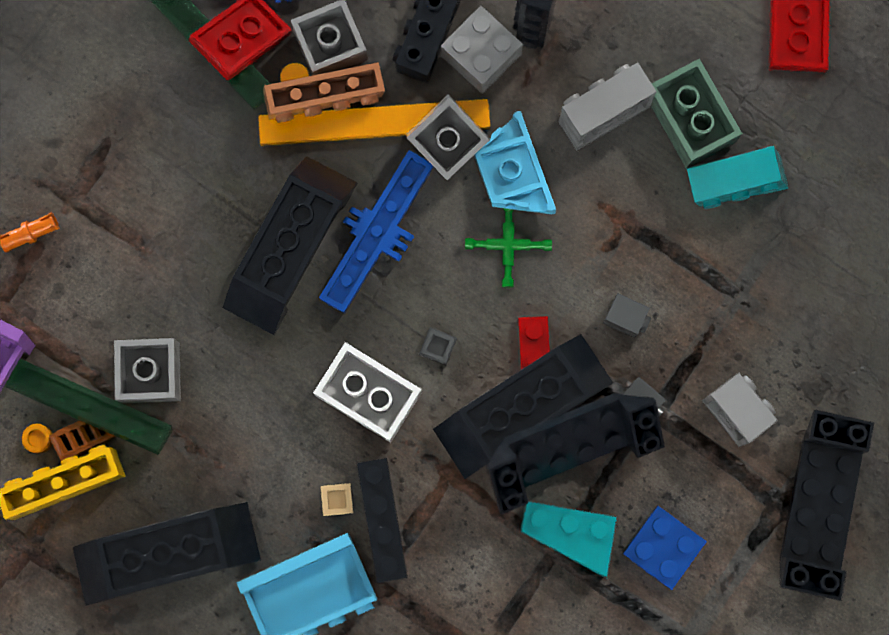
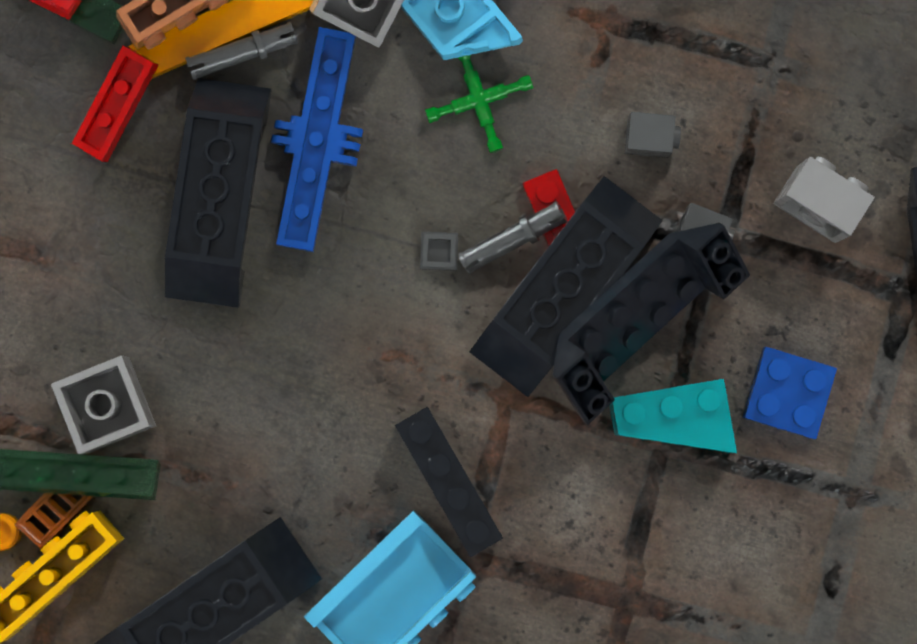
camera: 25 degrees left, 5 degrees up
white brick [313,342,422,443] -> none
tan plate [321,483,354,516] -> none
none -> red plate [72,45,159,162]
none -> dark grey pin [185,21,298,81]
none -> dark grey pin [458,201,568,274]

